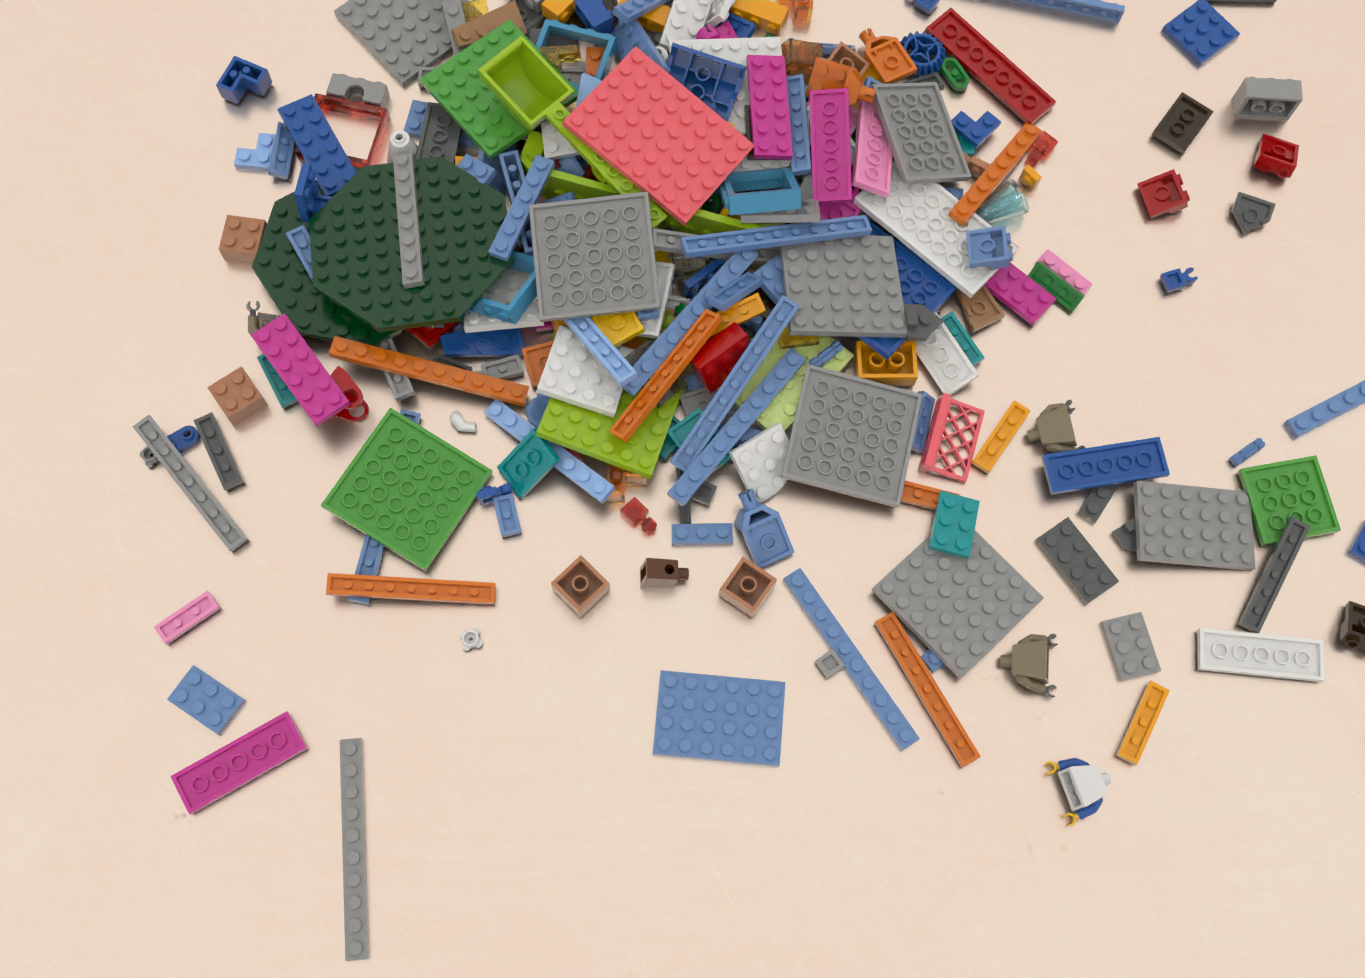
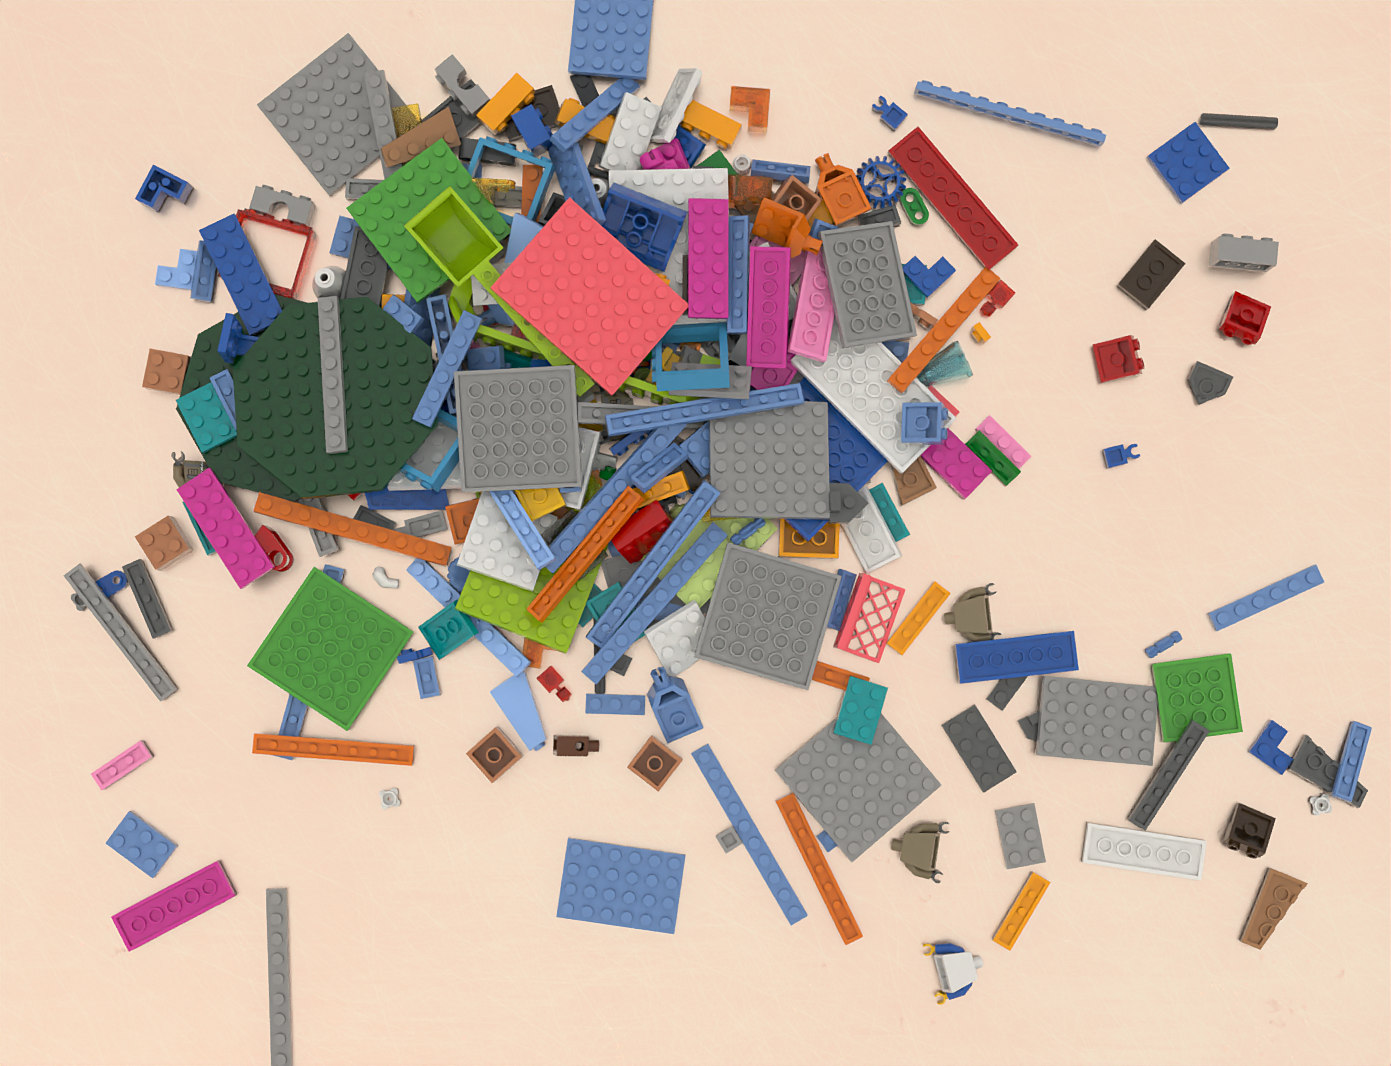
camera: 10 degrees right, 15 degrees up
none -> teal plate [176,382,237,454]
none -> light blue slope [490,670,547,751]

